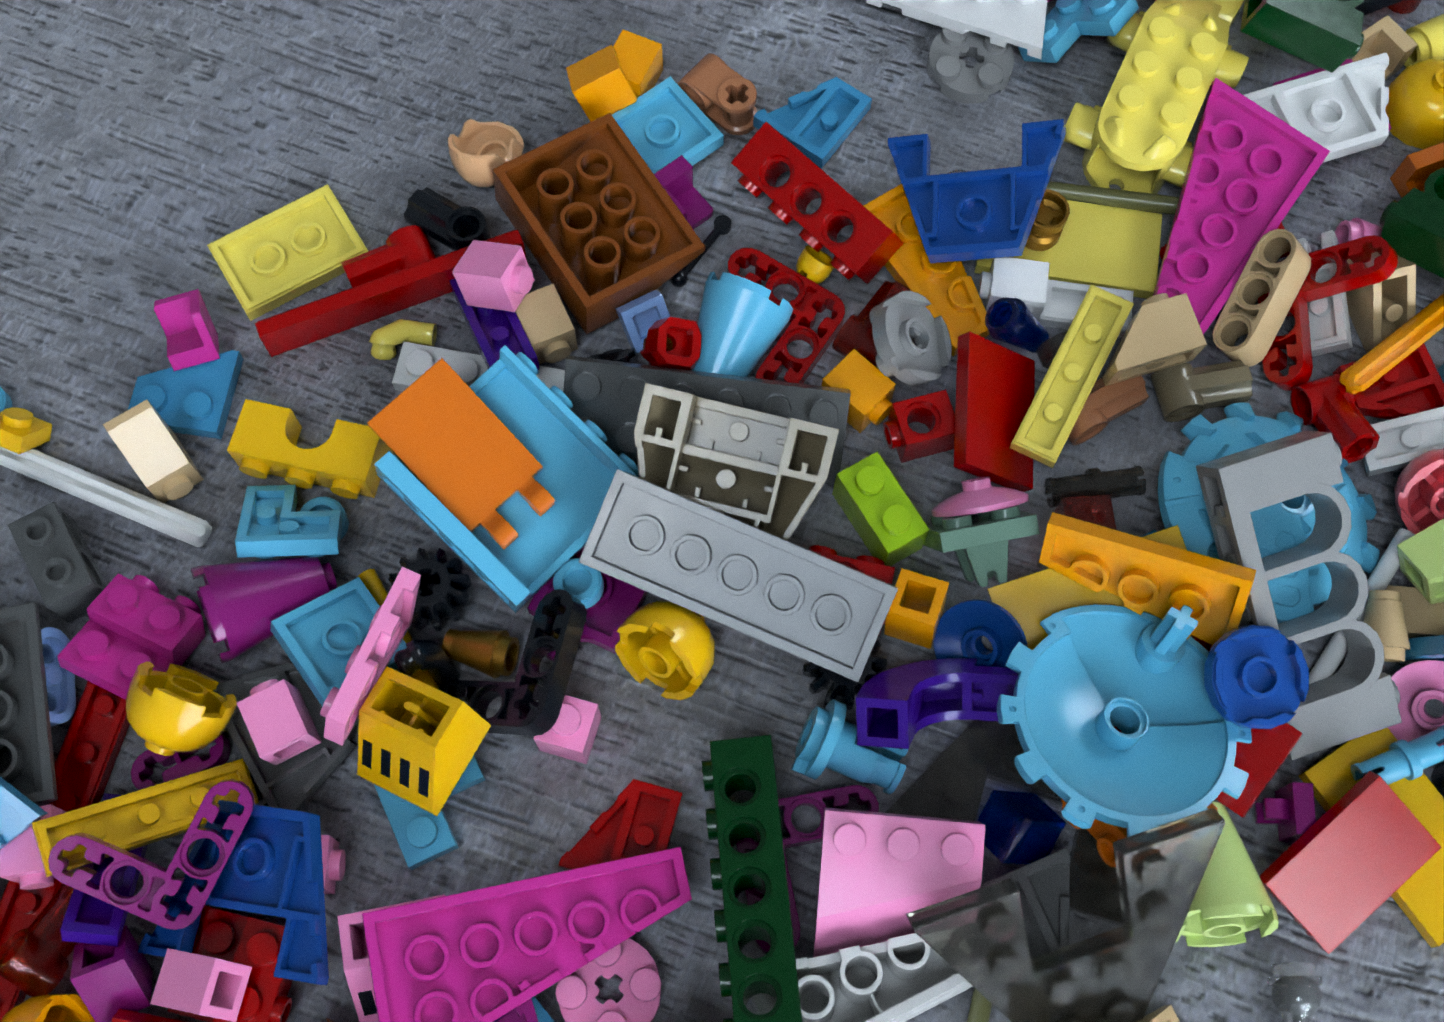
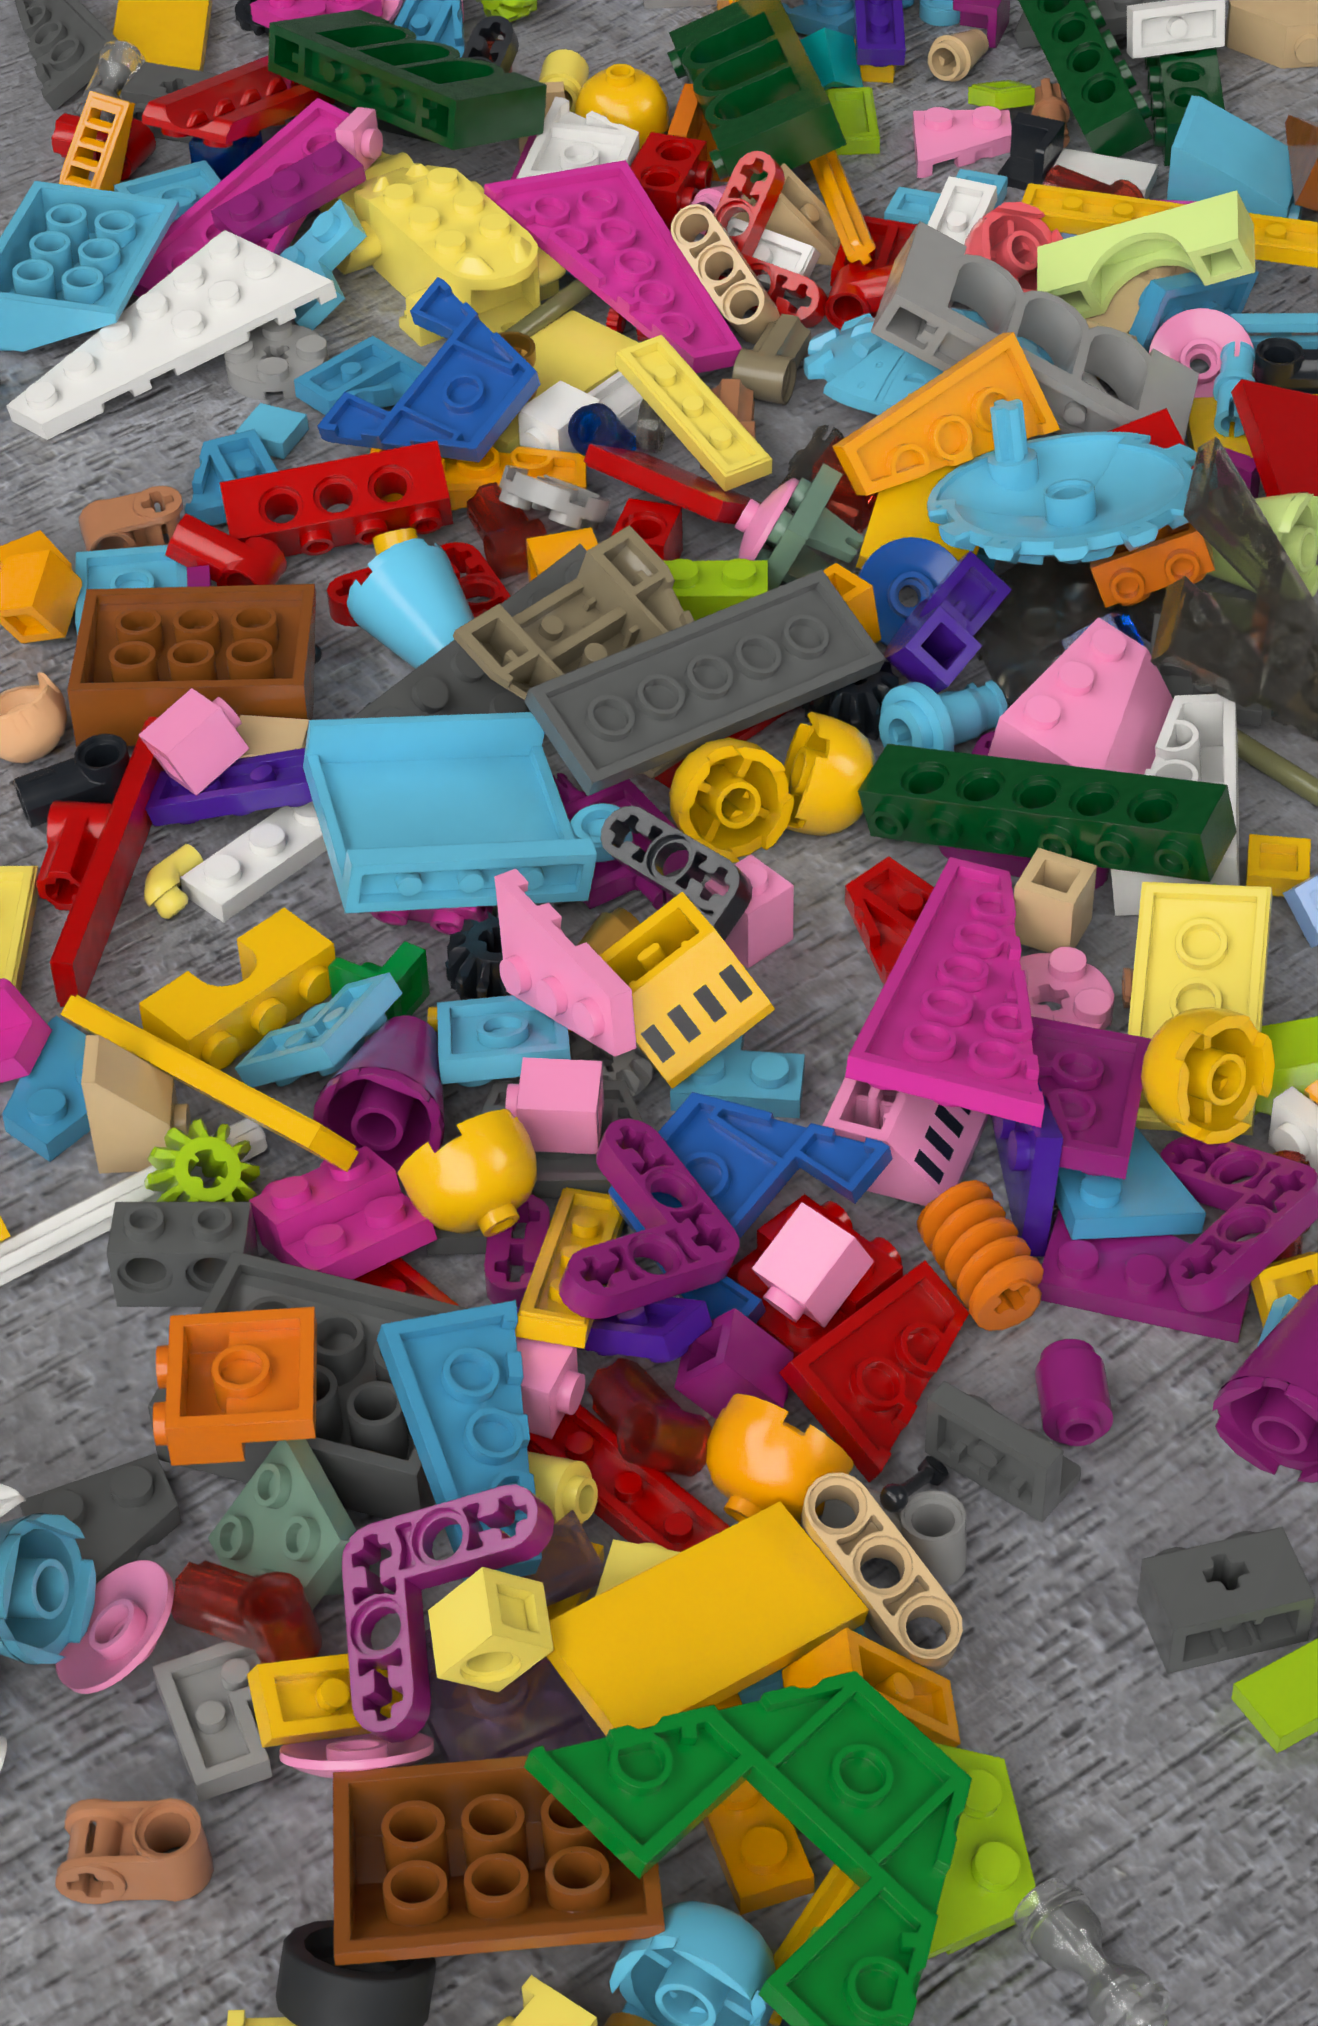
camera: 55 degrees left, 25 degrees down
orange tile [367,358,556,550] -> none
light blue plate [615,290,670,353] -> none
red rock [640,317,702,370] -> none
tan slope [1102,293,1207,386] -> none
blue tile [1204,625,1309,729] -> none
none -> yellow tile [60,995,359,1172]
none -> lime gear [144,1119,260,1202]
none -> red piece [165,513,287,586]
none -> medium azure tile [235,403,309,459]
none -> dark azure wing [294,336,425,415]
none -> green panel [328,941,430,1021]
none -> red brick [630,132,714,232]
none -> yellow cylinder [784,712,876,836]
none -> tan brick [1014,847,1097,953]

